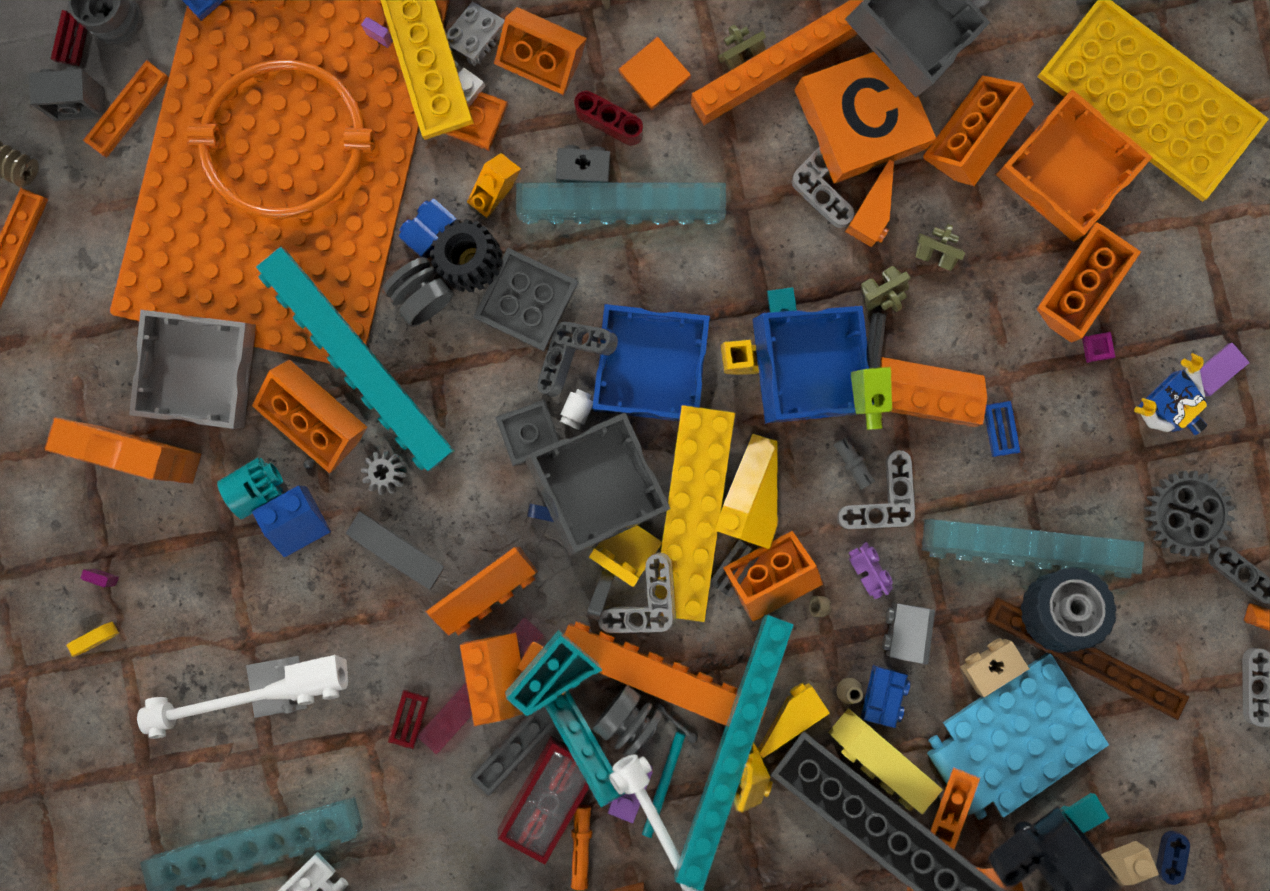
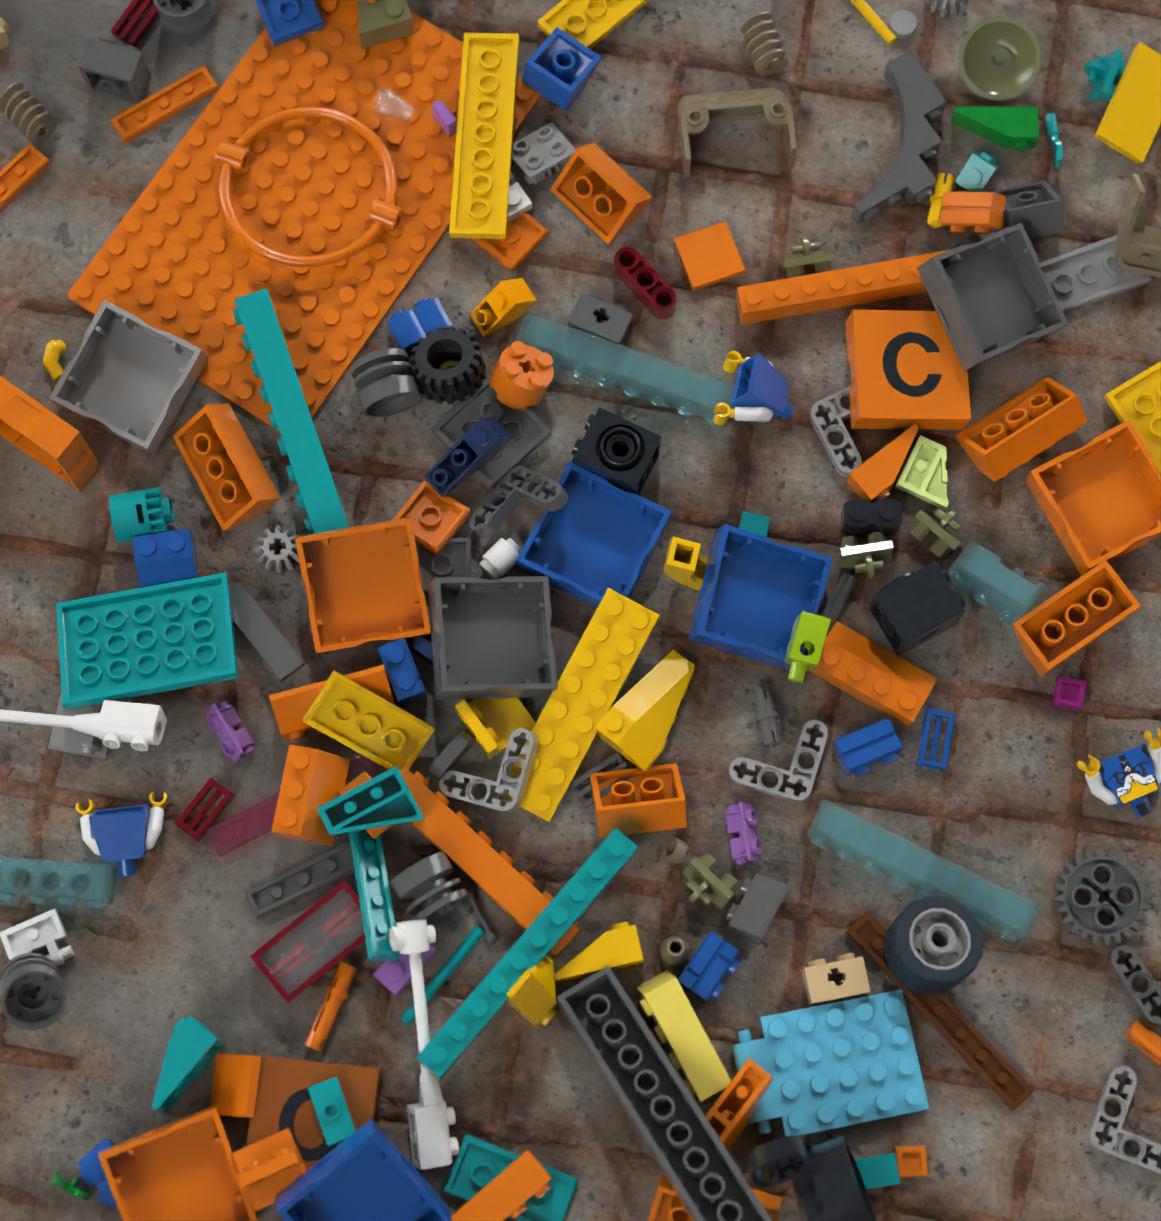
camera: 15 degrees right, 10 degrees down
none -> yellow arm [43,340,67,382]
none -> teal plate [56,572,238,710]
none -> blue torso [75,792,168,876]
none -> medium lavender hinge [206,701,255,764]
none -> orange tile [295,517,431,653]
none -> yellow tile [303,671,435,775]
none -> clear cone [372,88,415,122]
none -> blue brick [377,638,427,707]
none -> orange tile [392,480,471,555]
none -> dark blue slope [424,417,512,497]
none -> orange brick [489,341,554,410]
none -> black brick [571,407,662,495]
none -> olive hips [682,853,738,910]
none -> blue torso [713,351,794,425]
none -> blue brick [833,718,903,778]
none -> black brick [840,499,902,536]
none -> black brick [869,561,966,656]
none -> orange tile [894,1145,928,1178]
none -> yellowish green wing [896,435,949,510]
none -> clear light blue wedge [948,540,1046,624]

